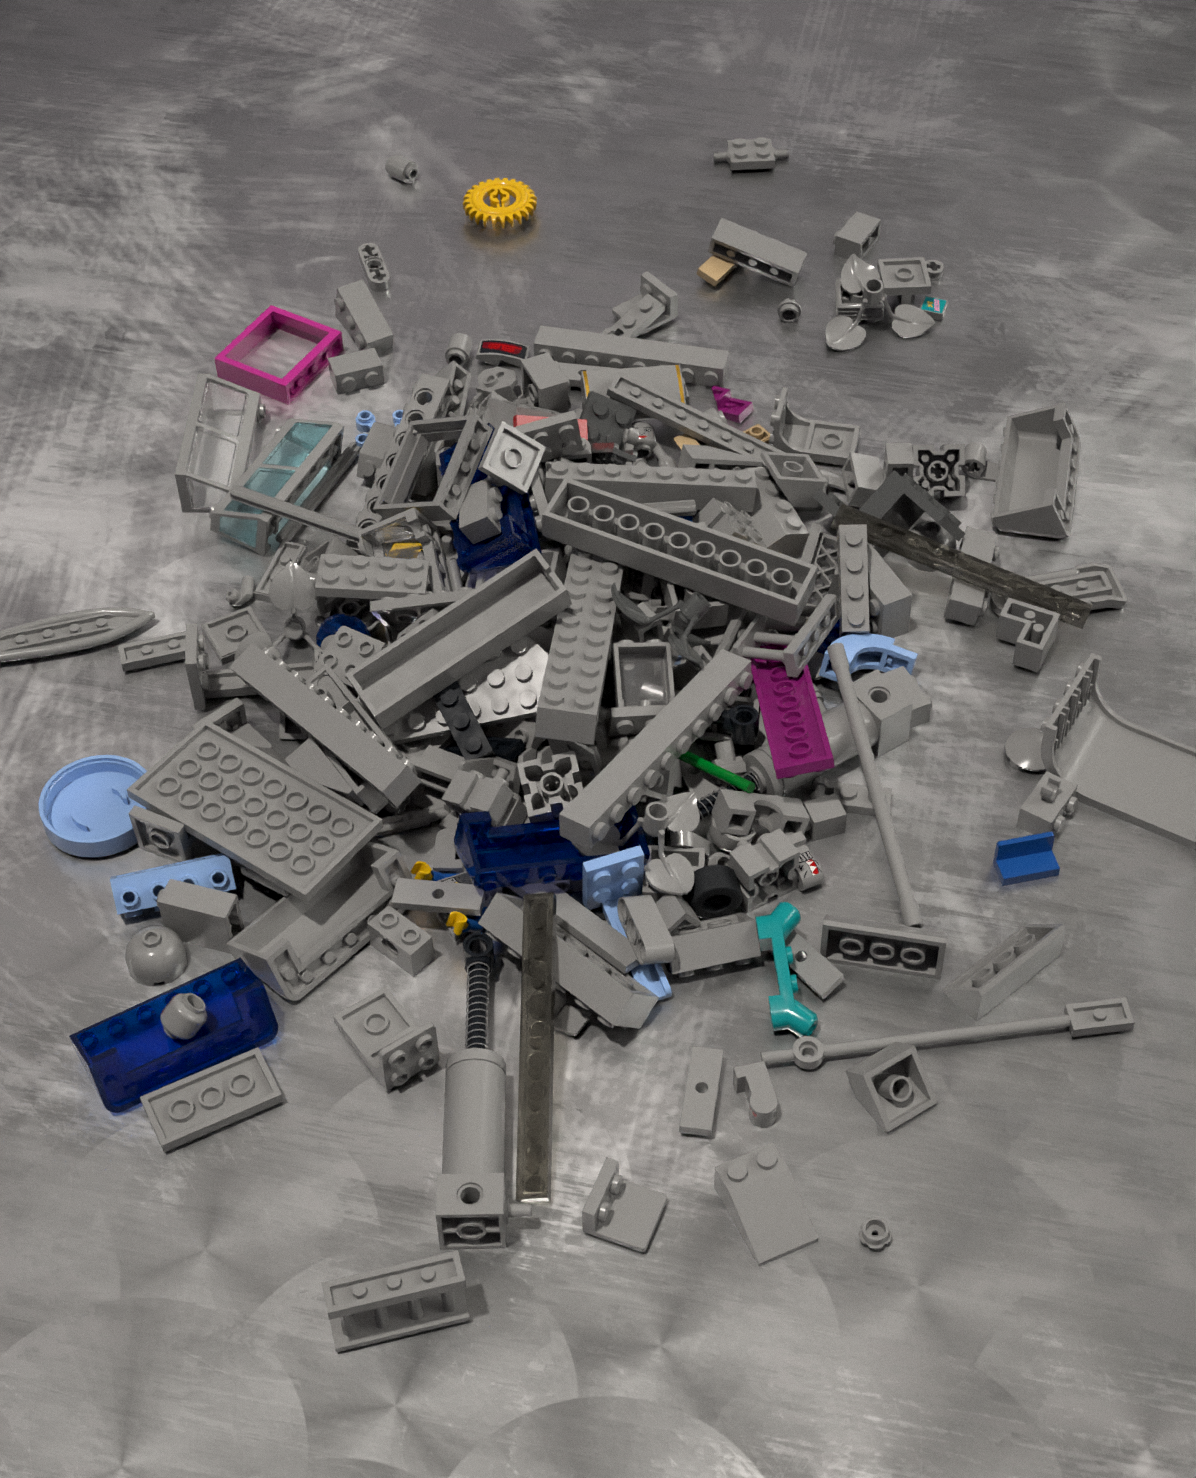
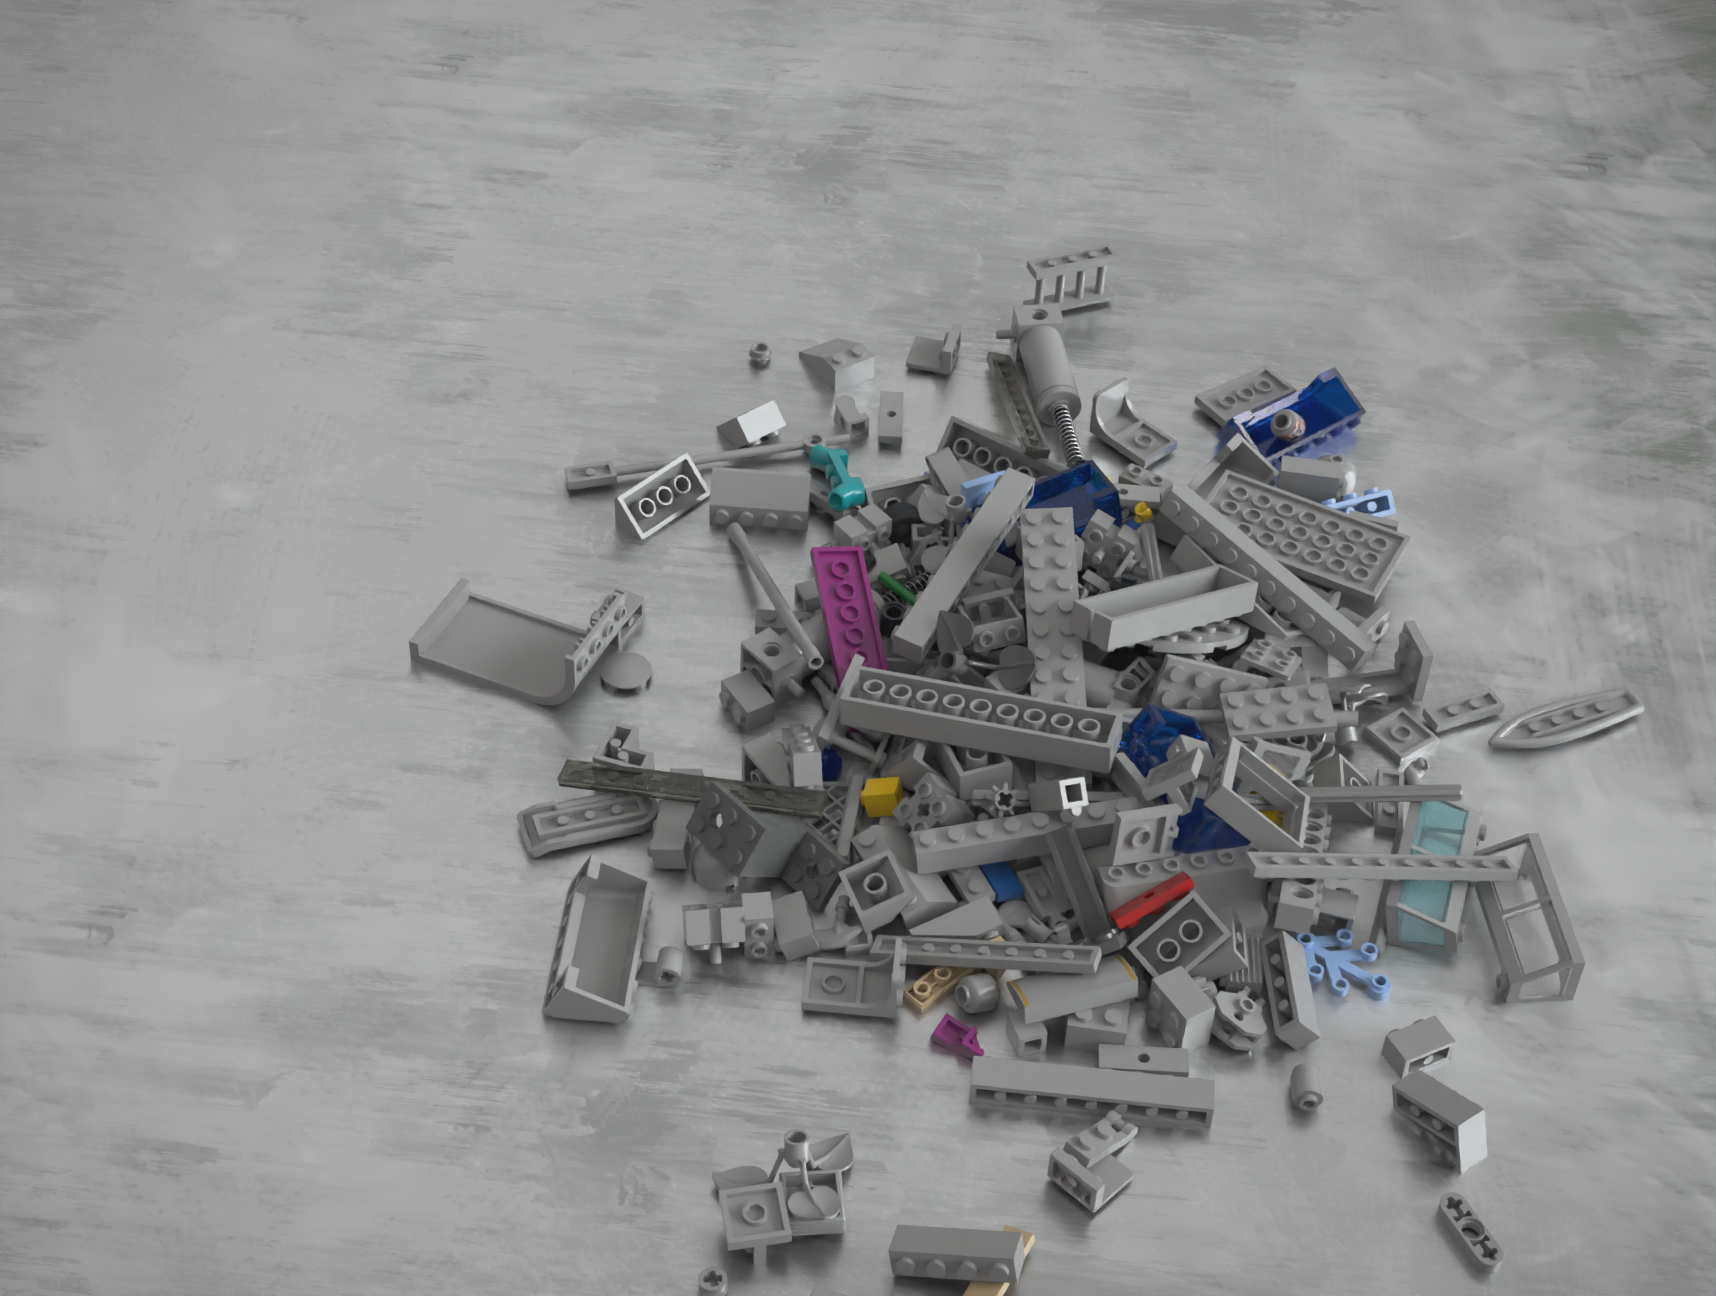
camera: 170 degrees right, 5 degrees down
light blue piece [38,755,147,858] -> none
dark pink window [214,305,344,405] -> none
slope [475,339,530,368] -> none
light grey plate [777,298,801,323] -> none
light blue arch [819,633,918,682] -> none
tile [920,296,948,321] -> none
blue panel [993,832,1060,886] -> none
none -> light grey gear [983,782,1021,818]
none -> light grey brick [1027,777,1089,816]
none -> light grey axle [1140,523,1163,582]
none -> light grey plate [1244,852,1519,883]

